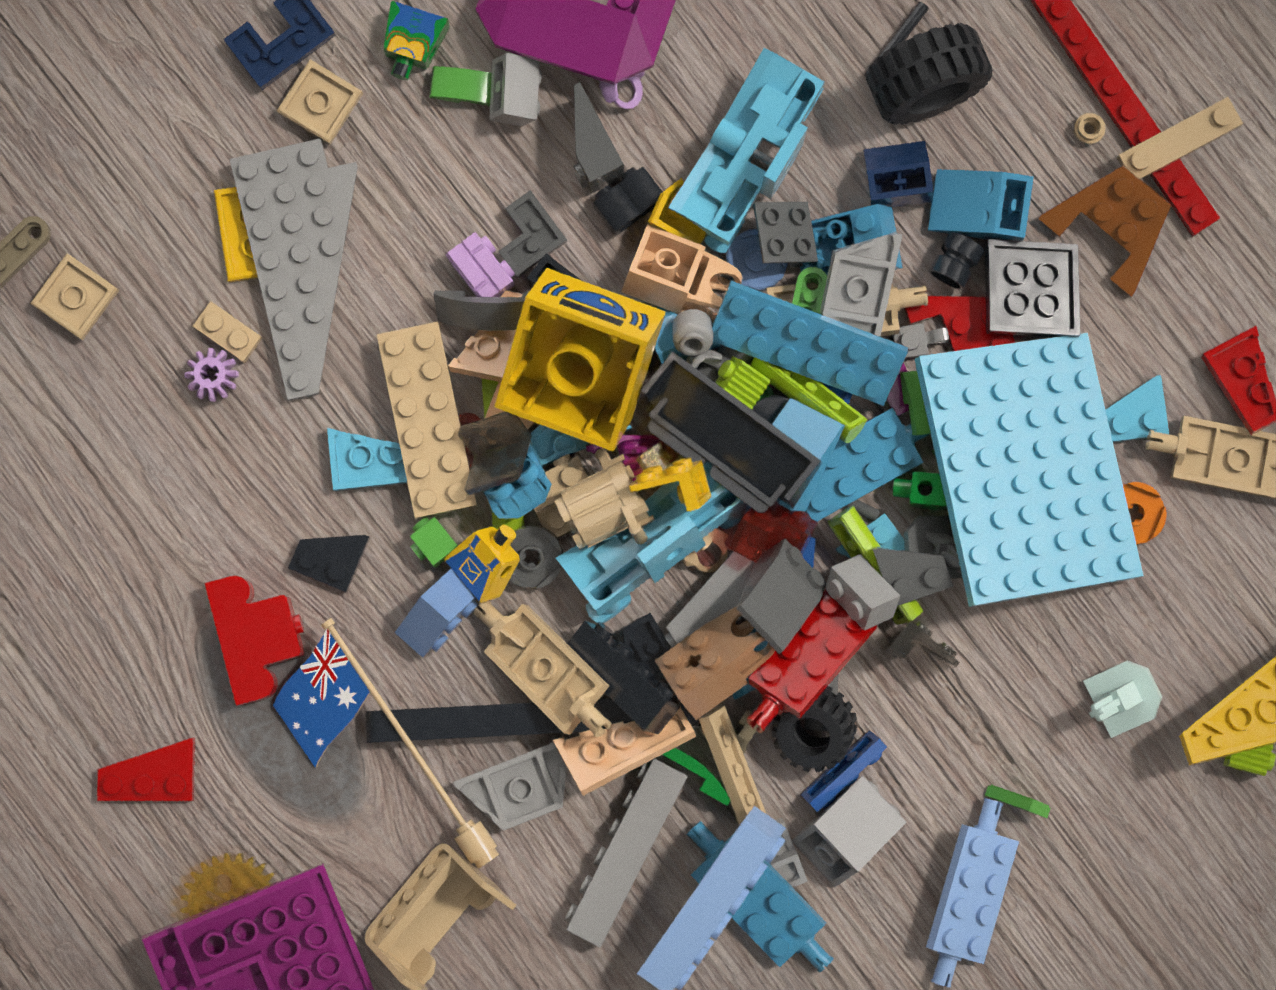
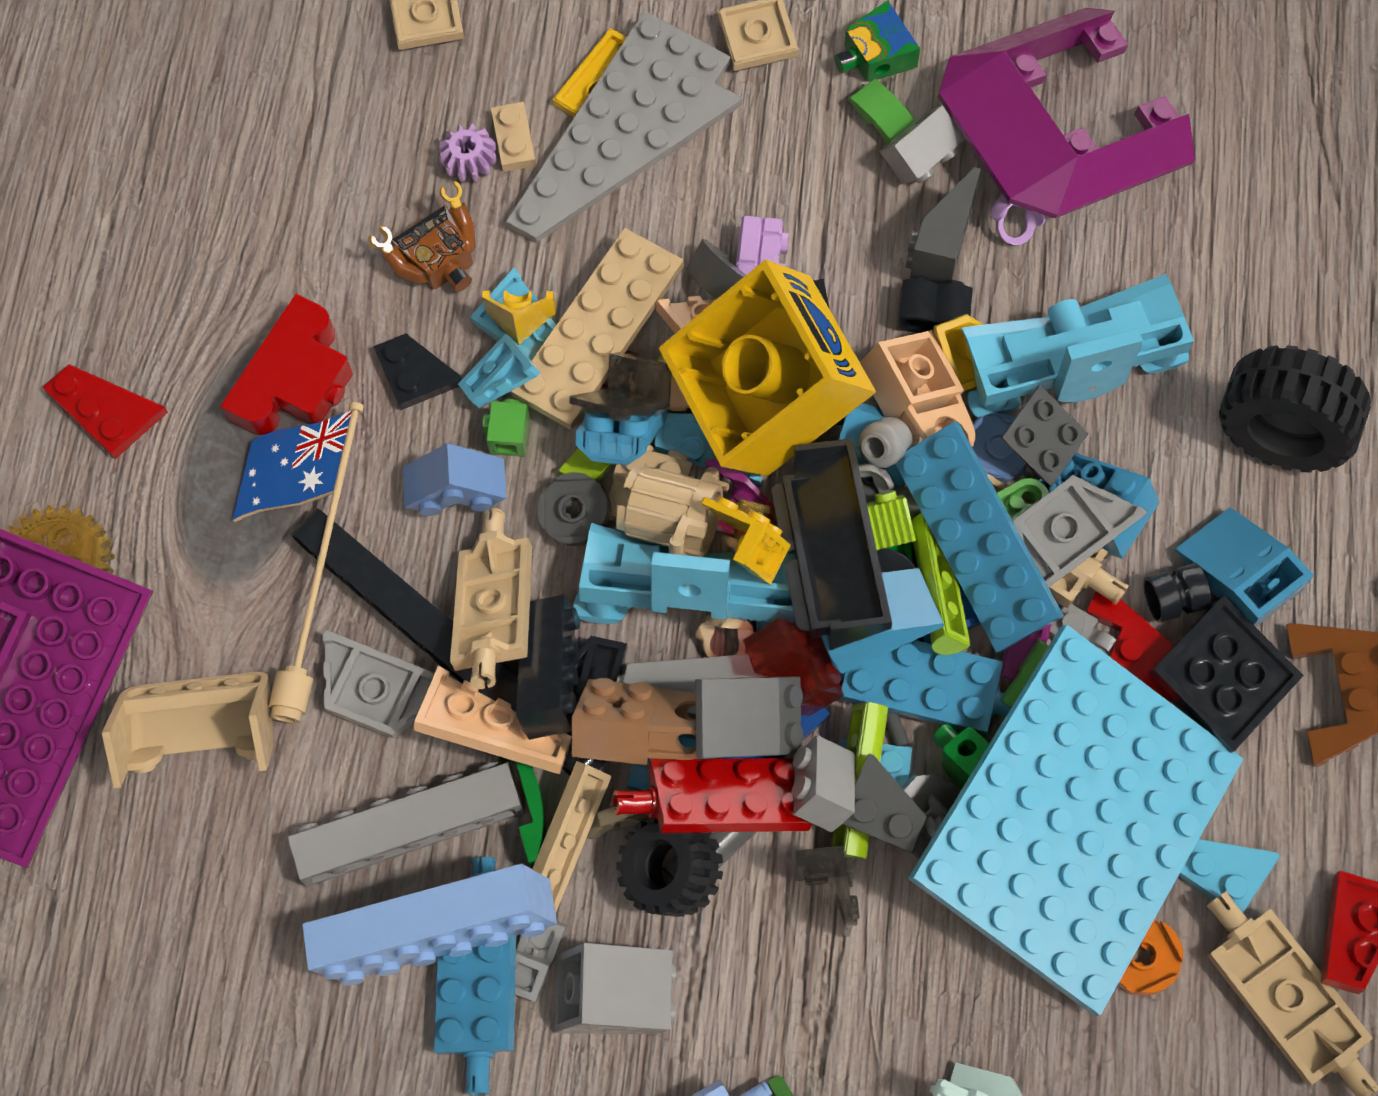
camera: 45 degrees right, 15 degrees down
yellow torso [444,525,520,603] -> none
dark grey plate [498,190,567,278] -> none
blue plate [800,730,887,812] -> none
dark blue slope [863,141,934,207] -> none
none -> torso [368,181,476,292]
none -> medium azure wing [458,333,541,408]
none -> yellow slope [482,291,556,345]

